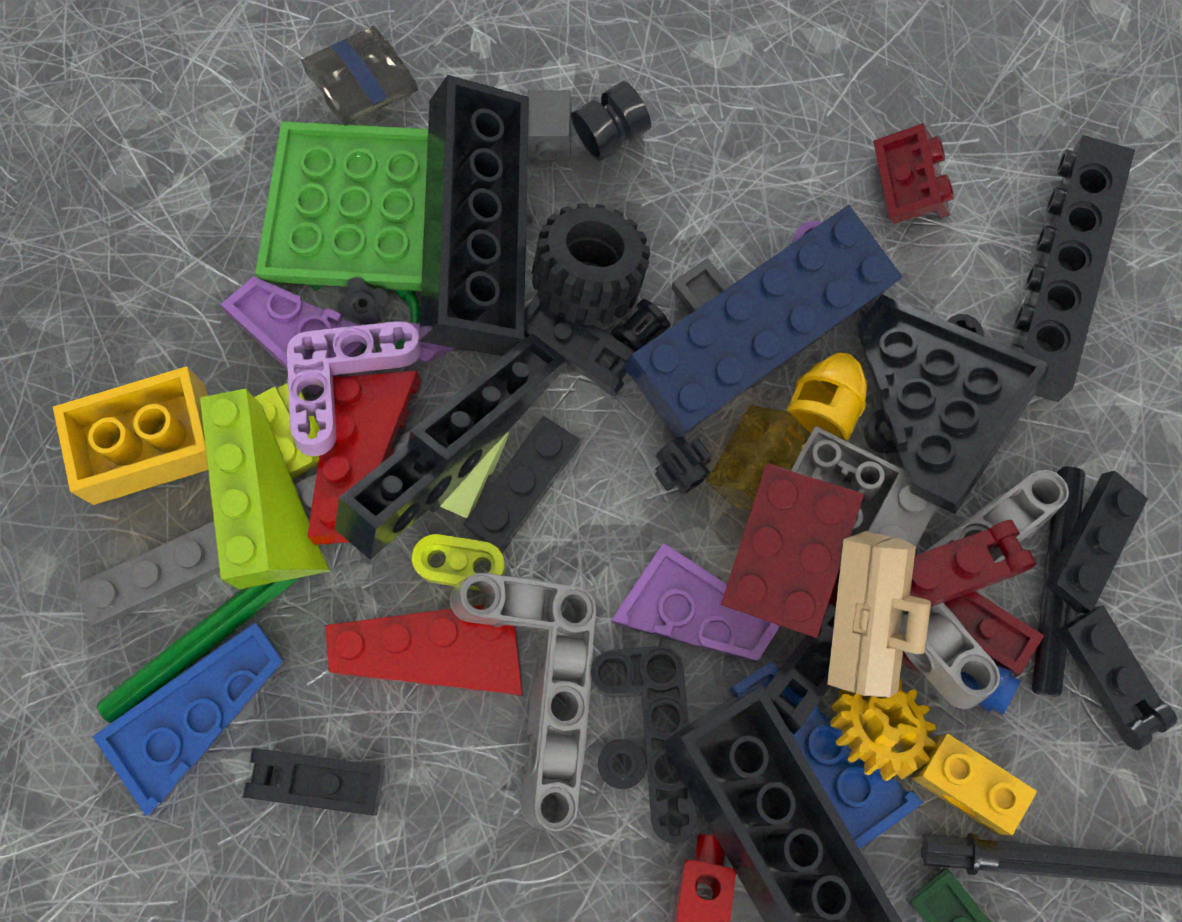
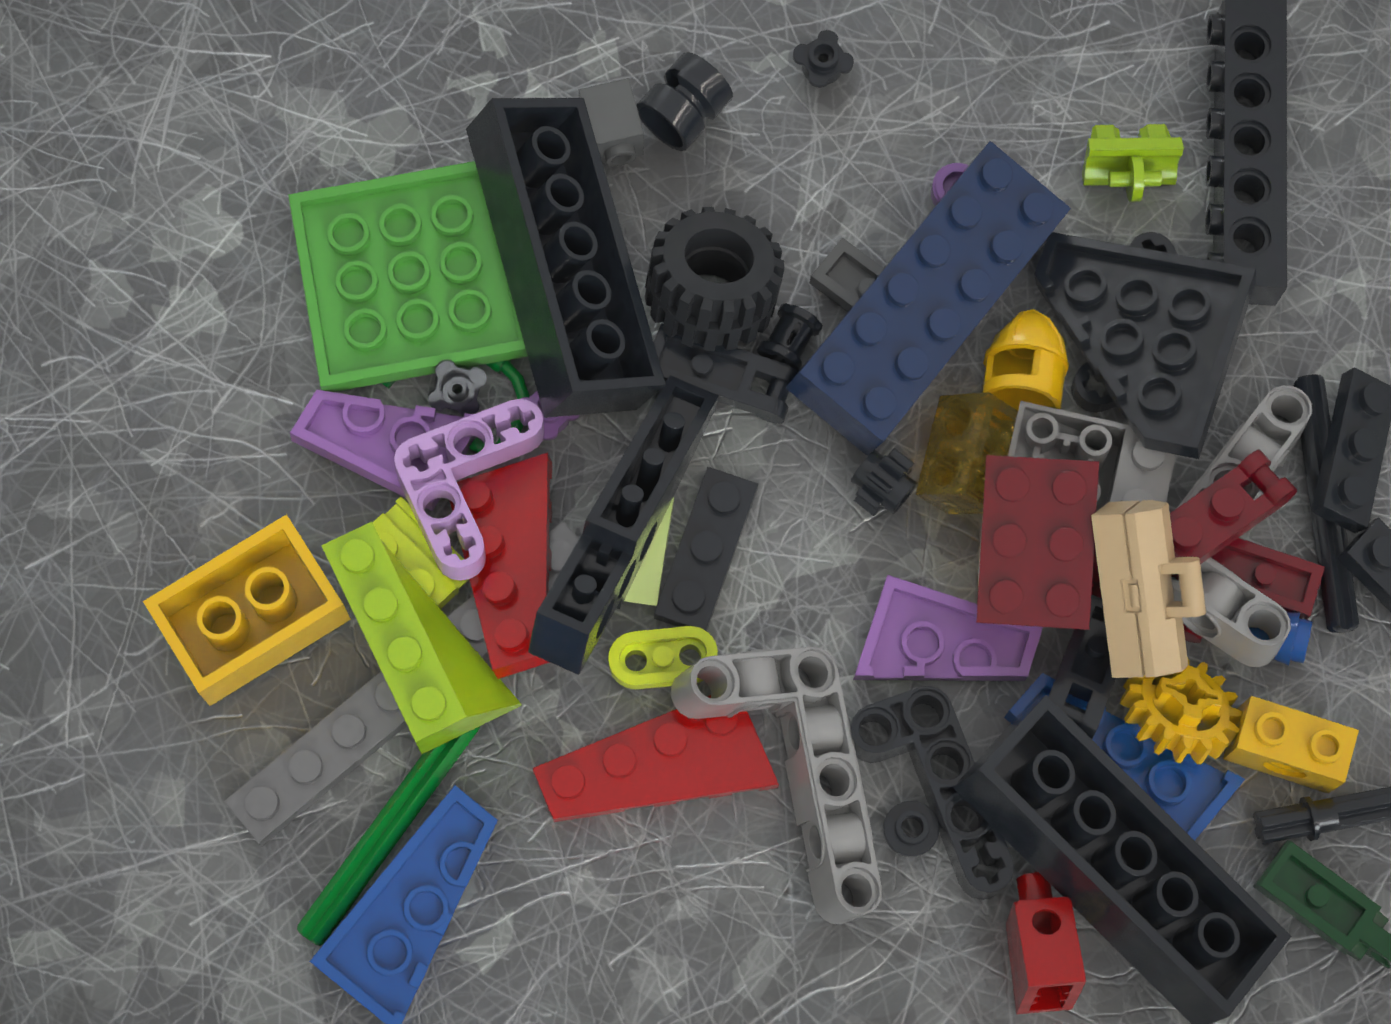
camera: 25 degrees left, 0 degrees up
black plate [243,748,385,816] -> none
clear smoke slope [301,26,418,126] -> none
dark red bracket [873,123,954,224] -> none
none -> black plate [793,30,854,88]
none -> lime hips [1082,124,1184,202]

